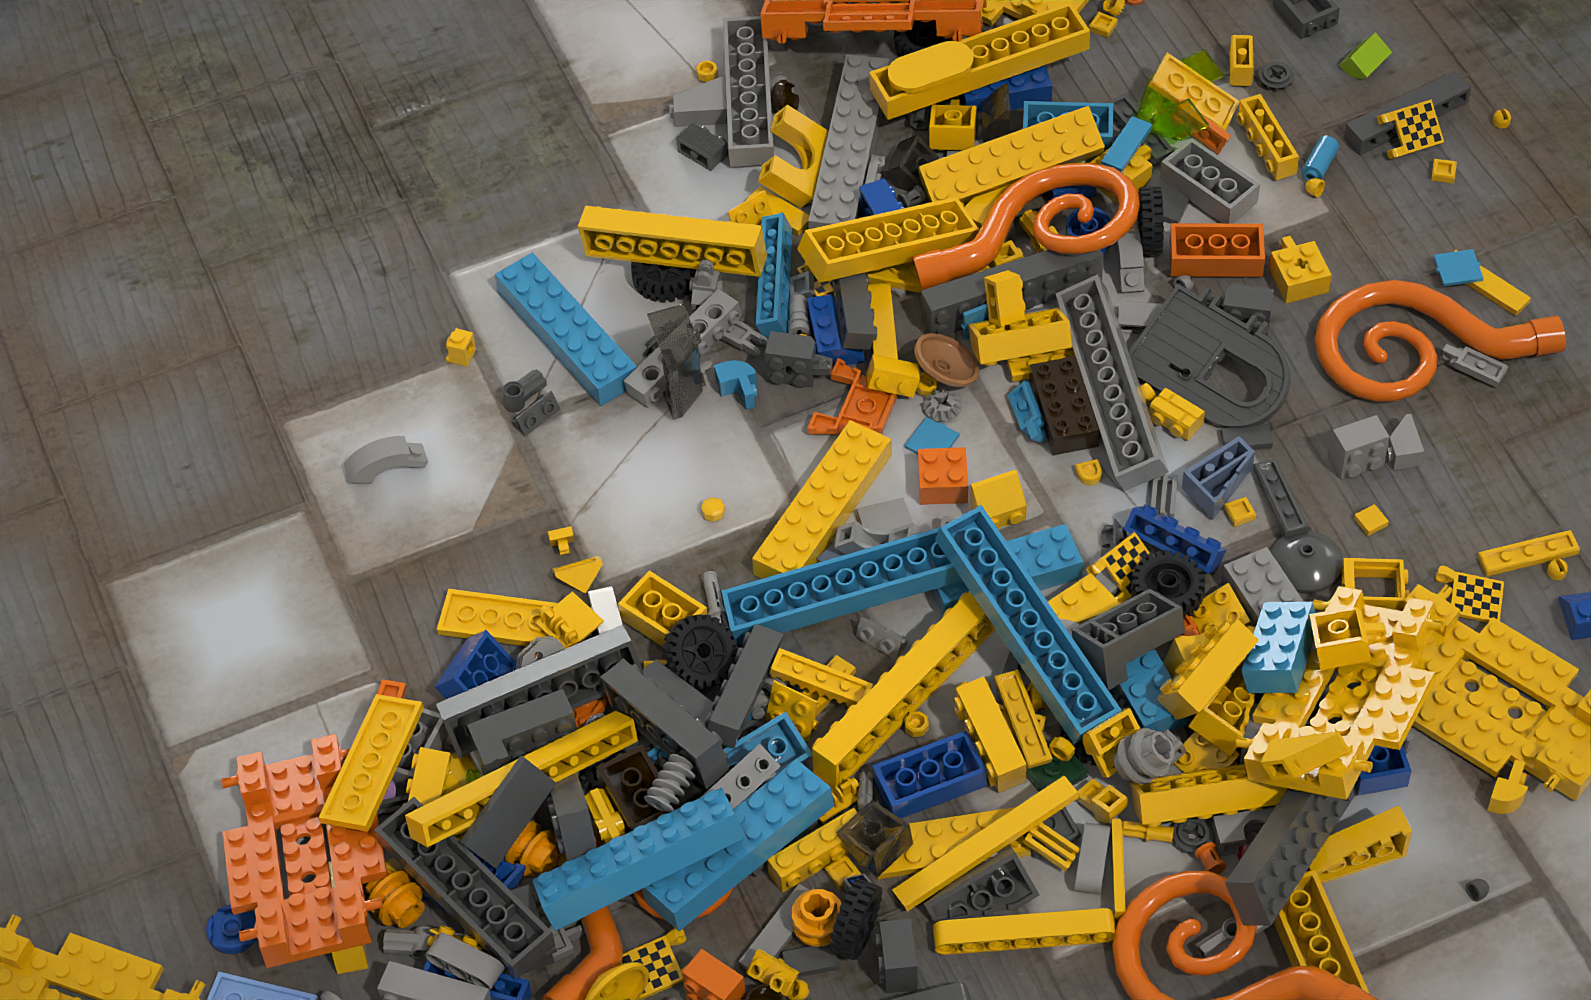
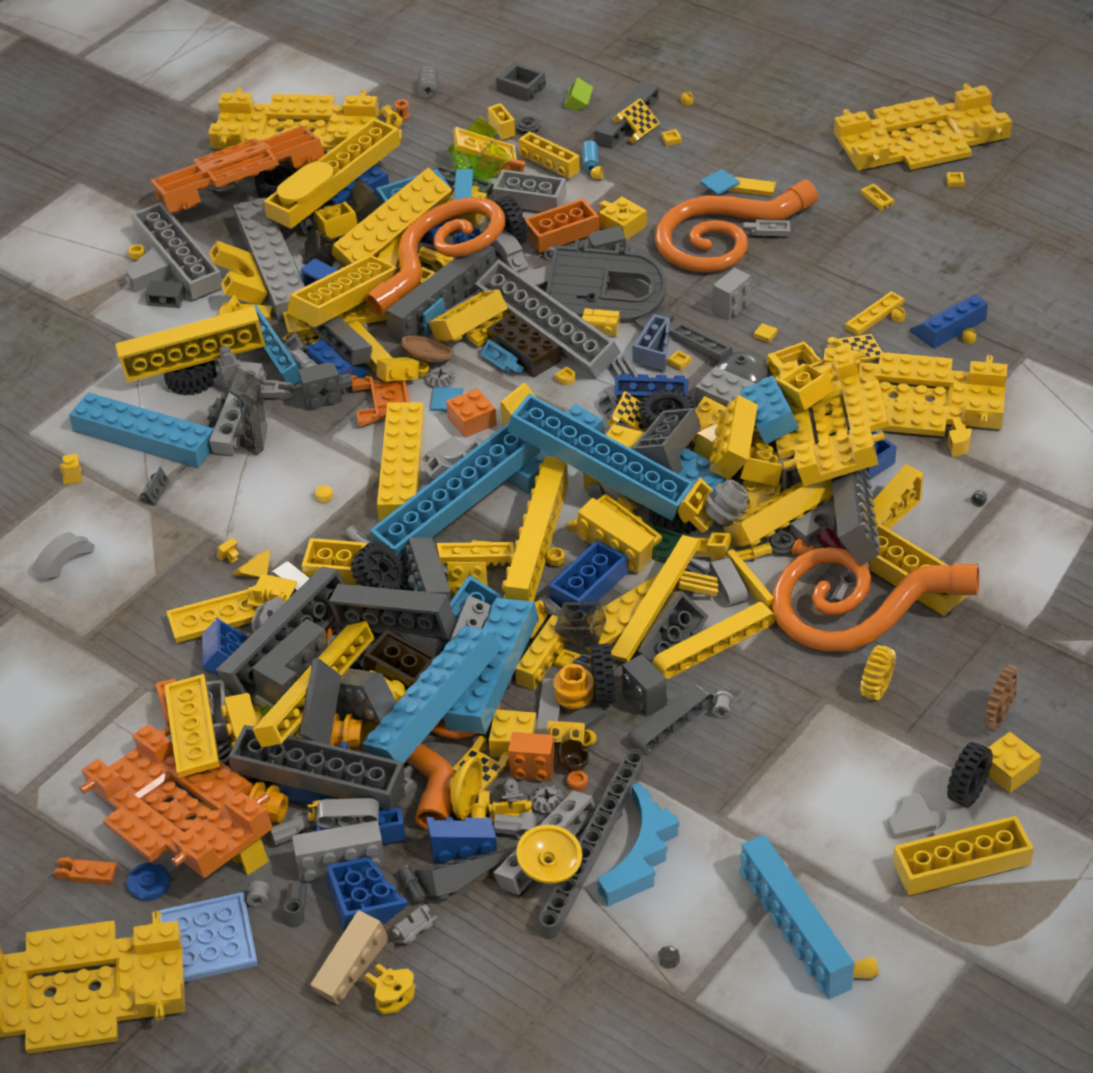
camera: 30 degrees left, 10 degrees down
dark grey piece [503,369,547,412] -> none
light grey piece [643,754,695,813] -> none
dark azure brick [714,360,758,410] -> none
dark brown hair [771,79,799,112] -> none
light grey hinge [855,617,908,660] -> none
yellow brick [984,270,1026,327] -> none
yellow tile [1049,737,1075,761] -> none
yellow slope [1261,731,1350,781] -> none
light grey slope [1386,414,1424,470] -> none
none -> orange hinge [53,857,117,885]
none -> yellow brick [489,709,537,758]

